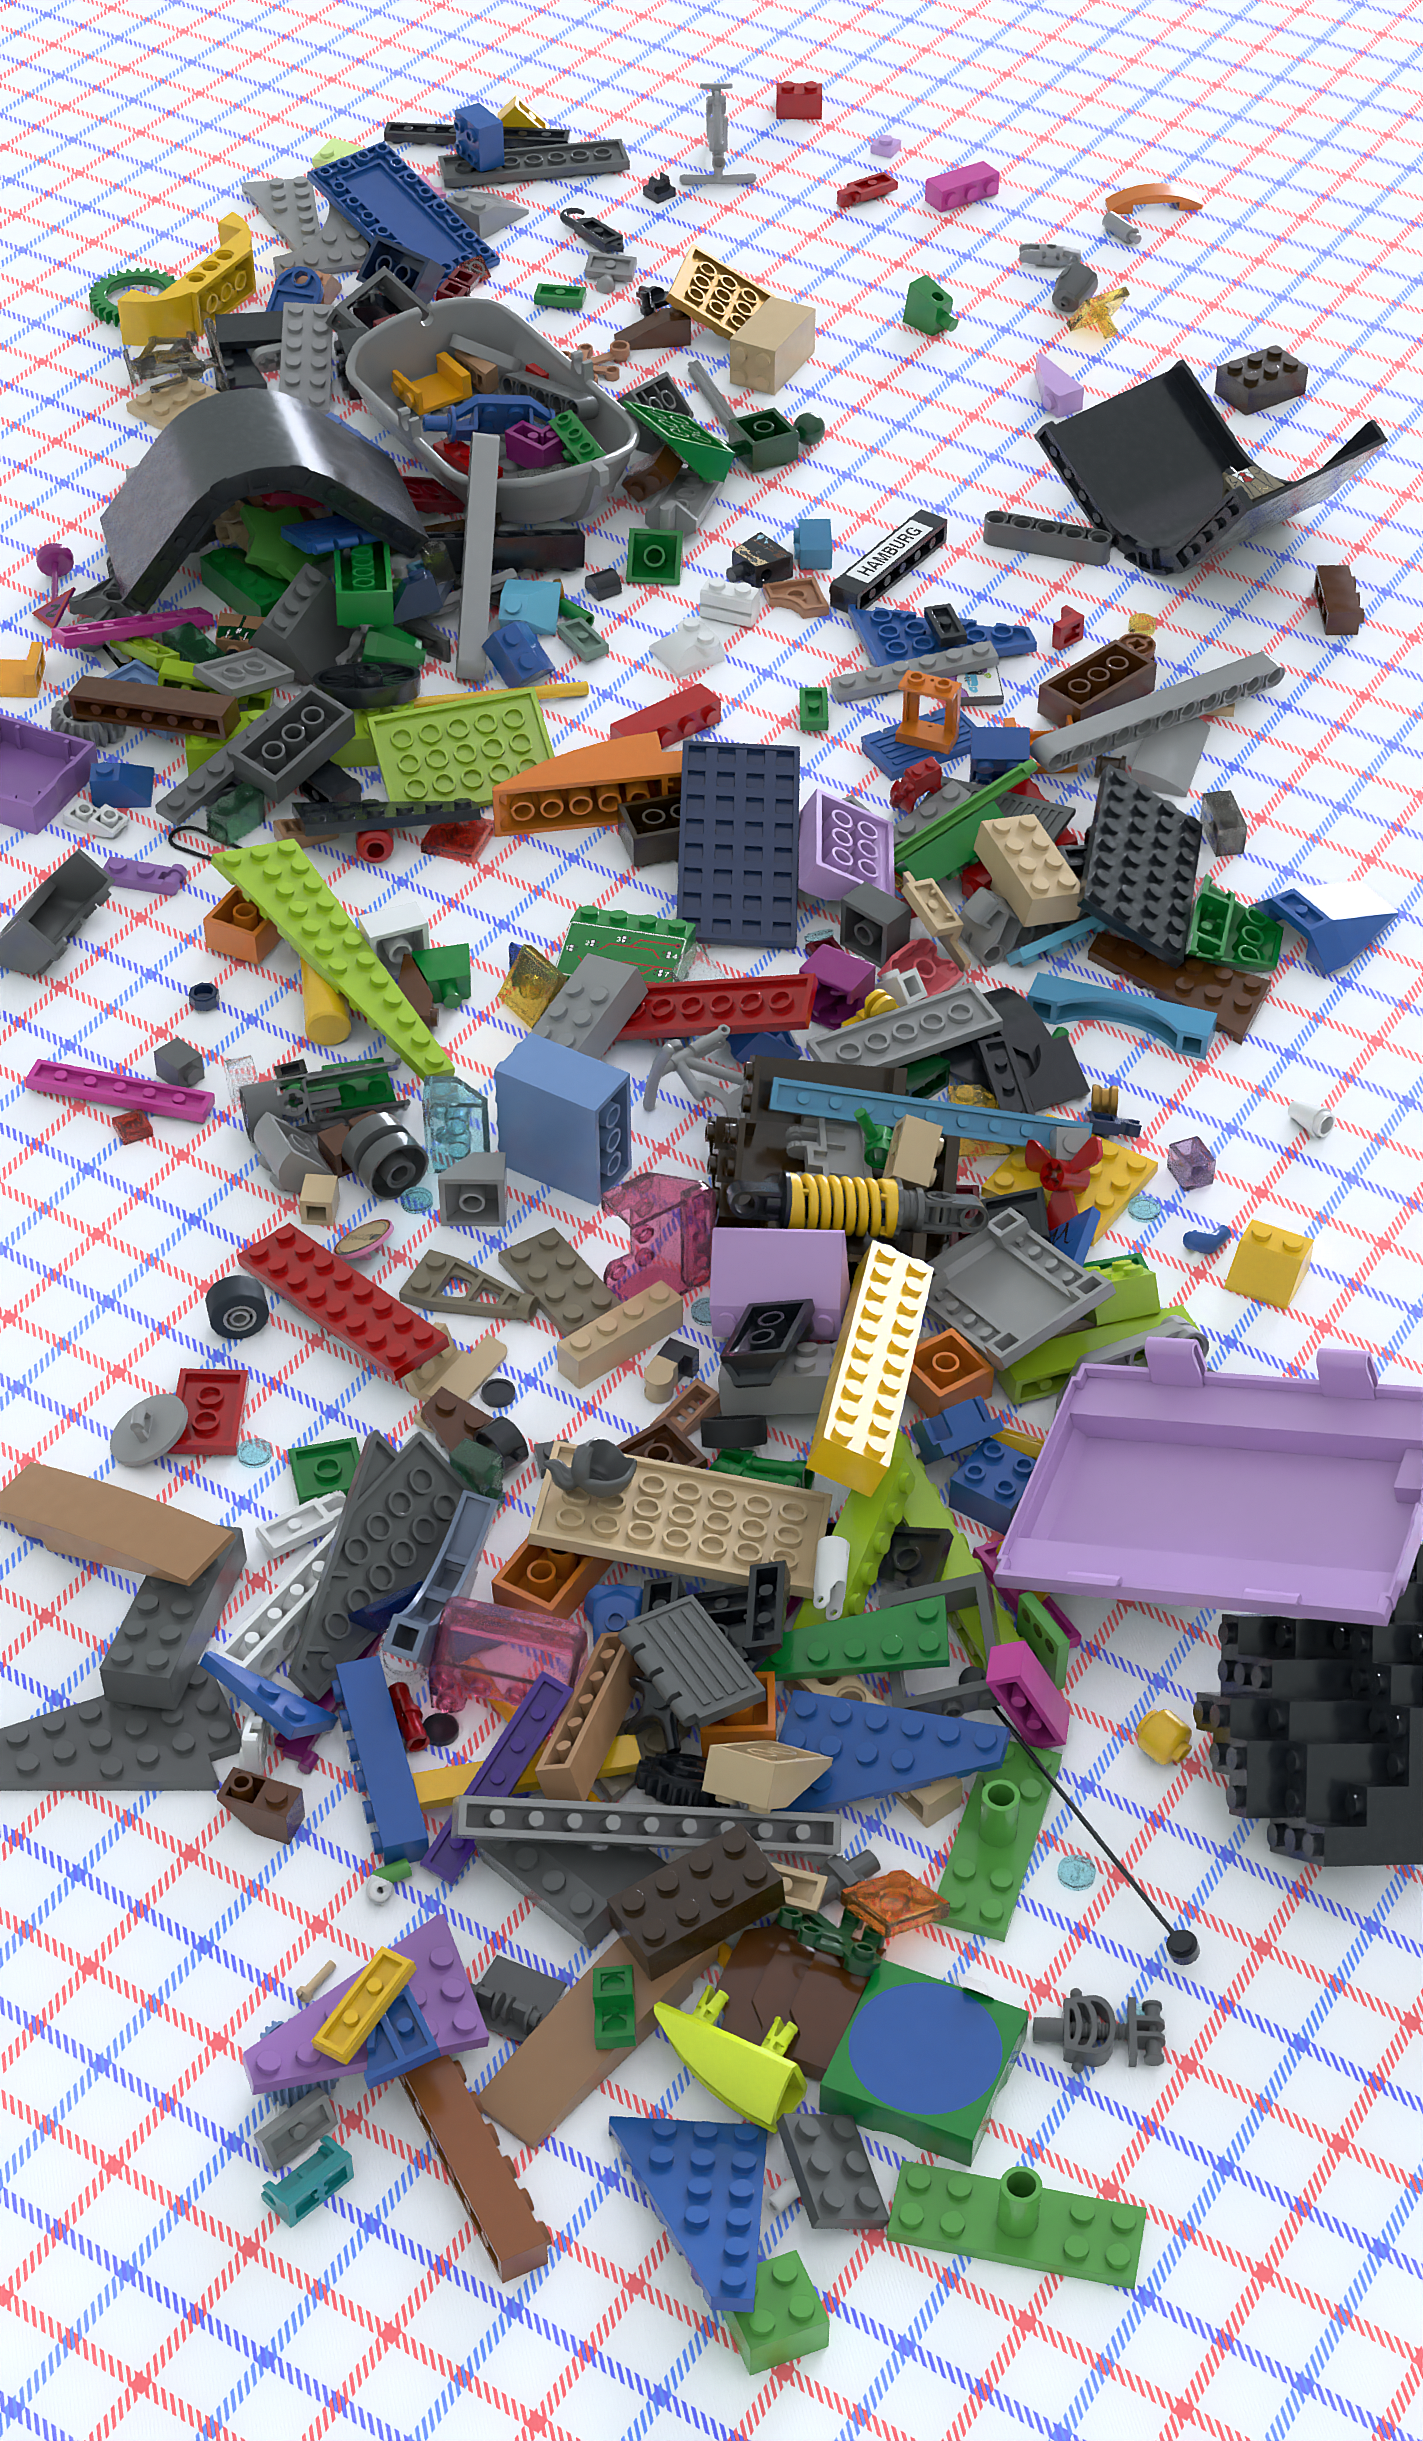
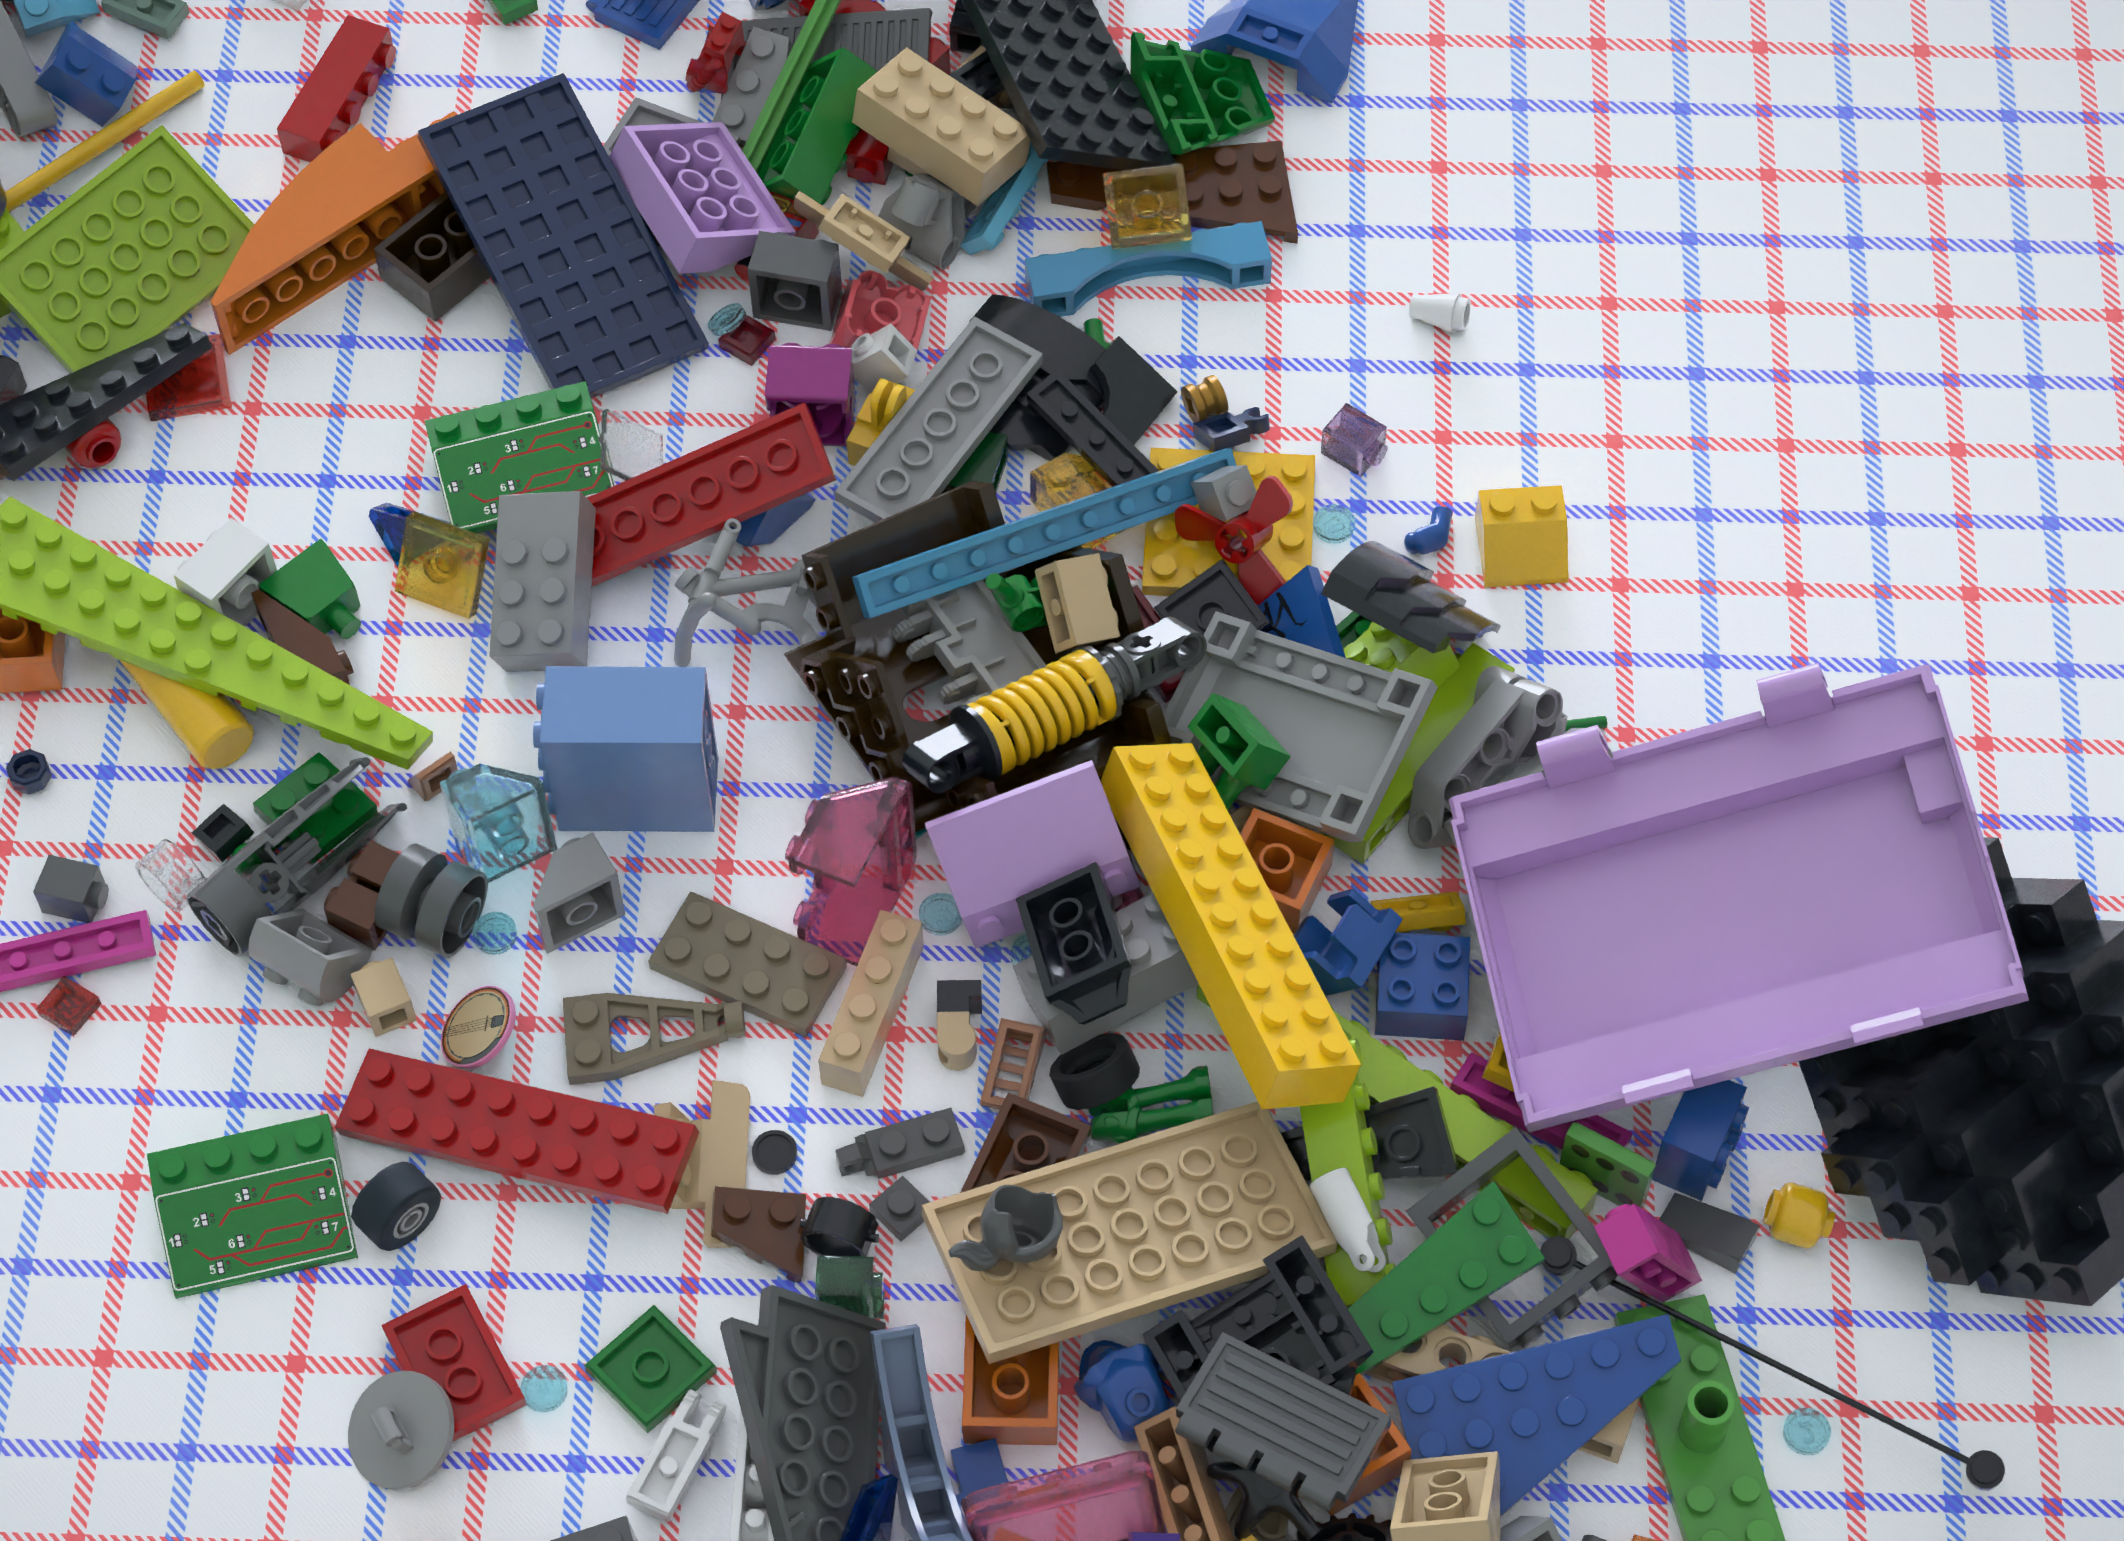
camera: 30 degrees left, 15 degrees up
none -> green slope [147,1113,358,1299]
none -> dark grey hinge [835,1107,965,1179]
none -> clear yellow slope [1103,164,1192,249]
none -> green brick [1187,693,1291,810]
none -> black slope [1321,541,1501,654]
none -> blue brick [1652,1080,1750,1201]
none -> dark grey slope [1659,1192,1760,1274]

